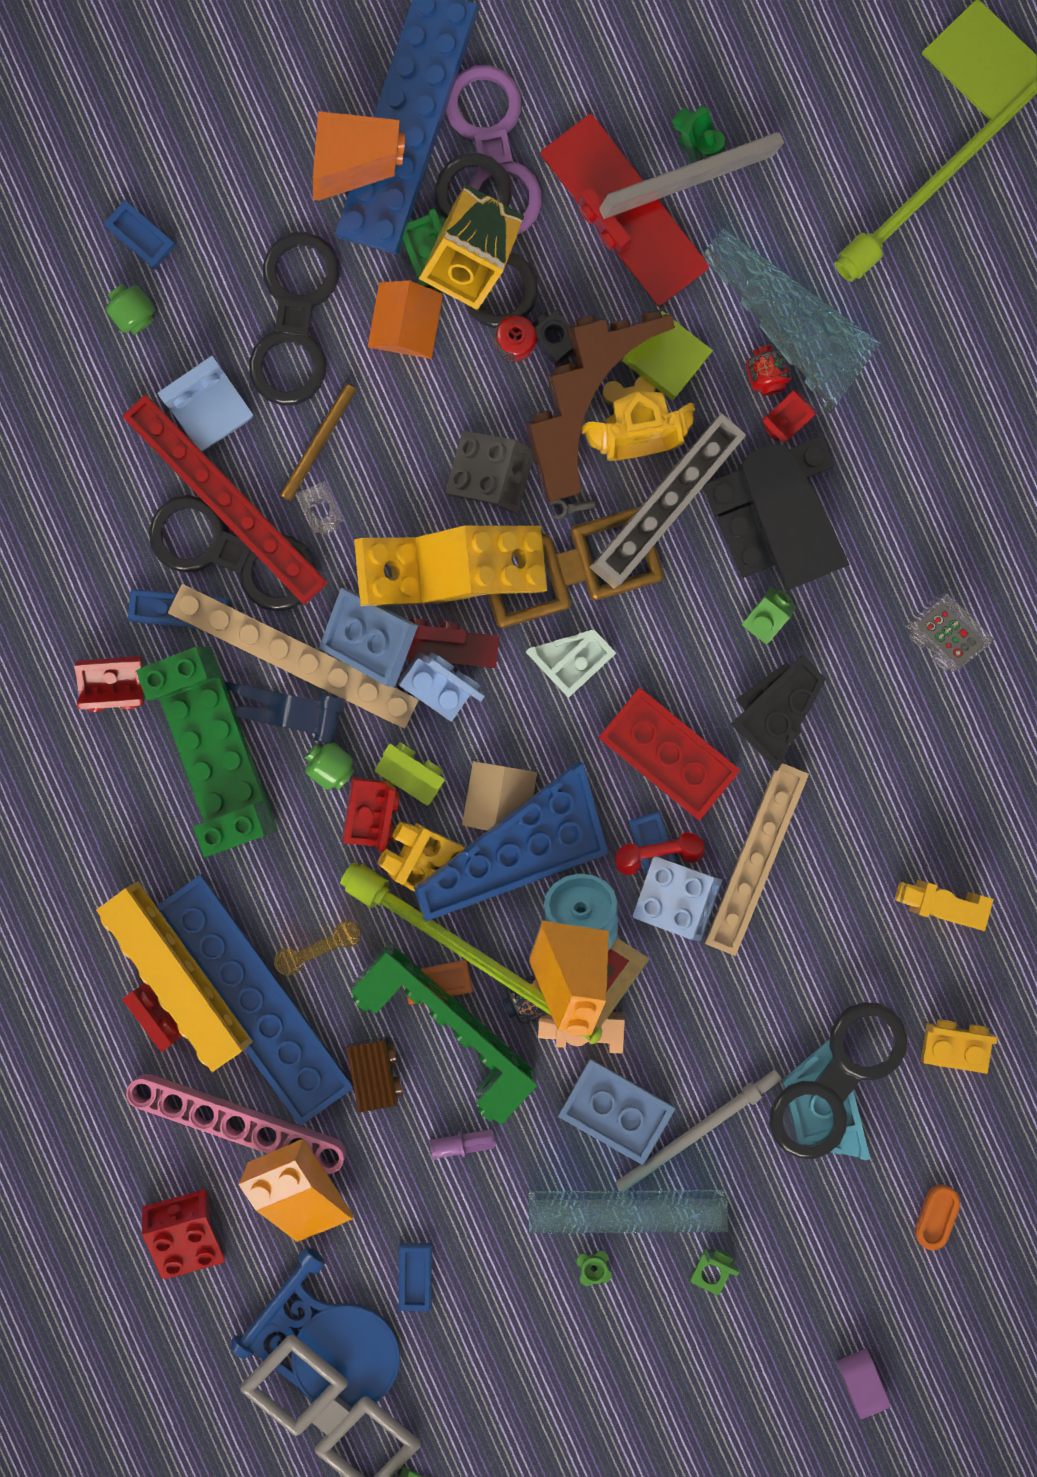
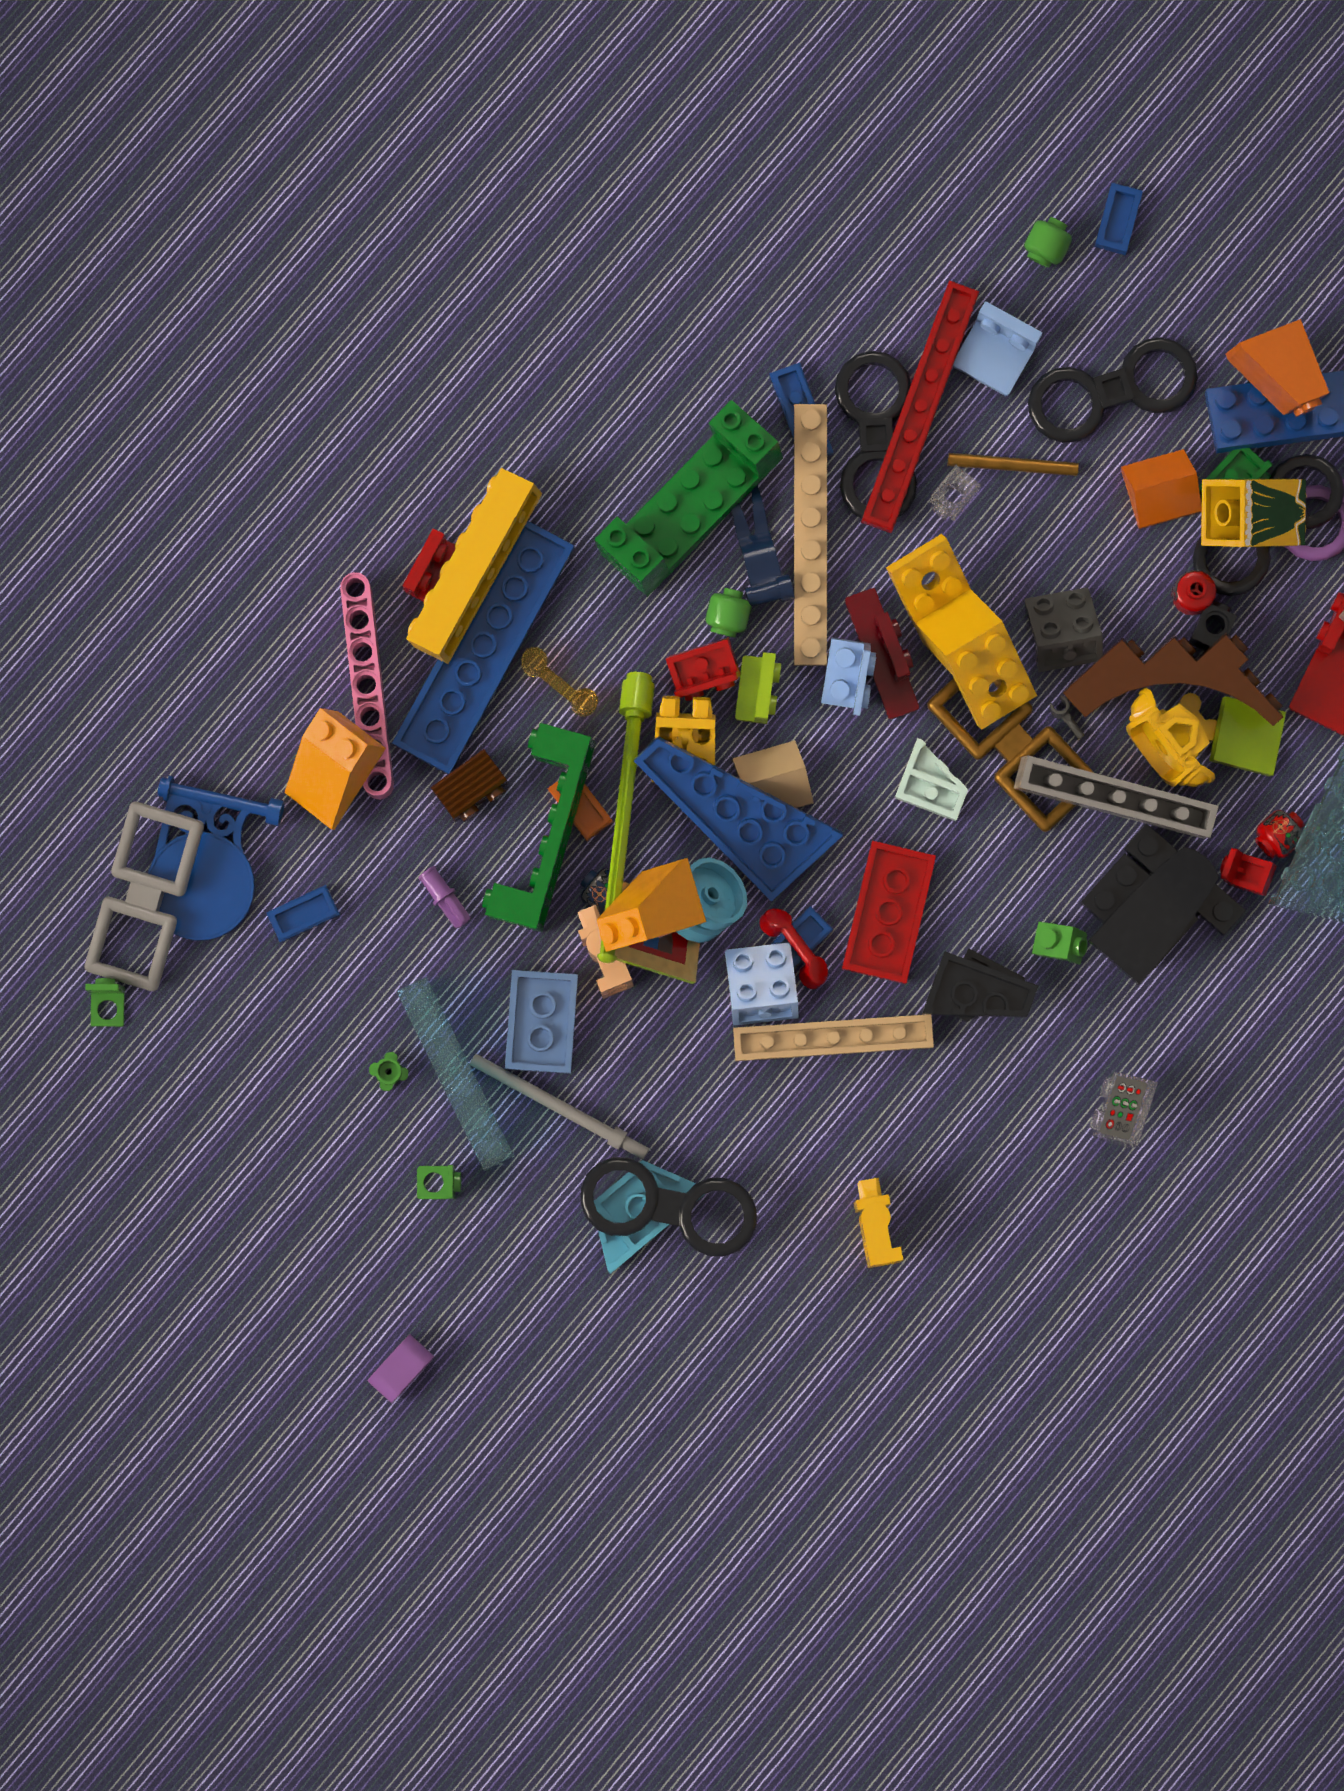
camera: 65 degrees right, 5 degrees down
red bracket [74,656,146,712] -> none
red bracket [142,1189,225,1279] -> none
medium blue plate [319,588,418,687] -> none
orange tile [914,1184,960,1250] -> none
yellow bracket [921,1019,998,1074] -> none

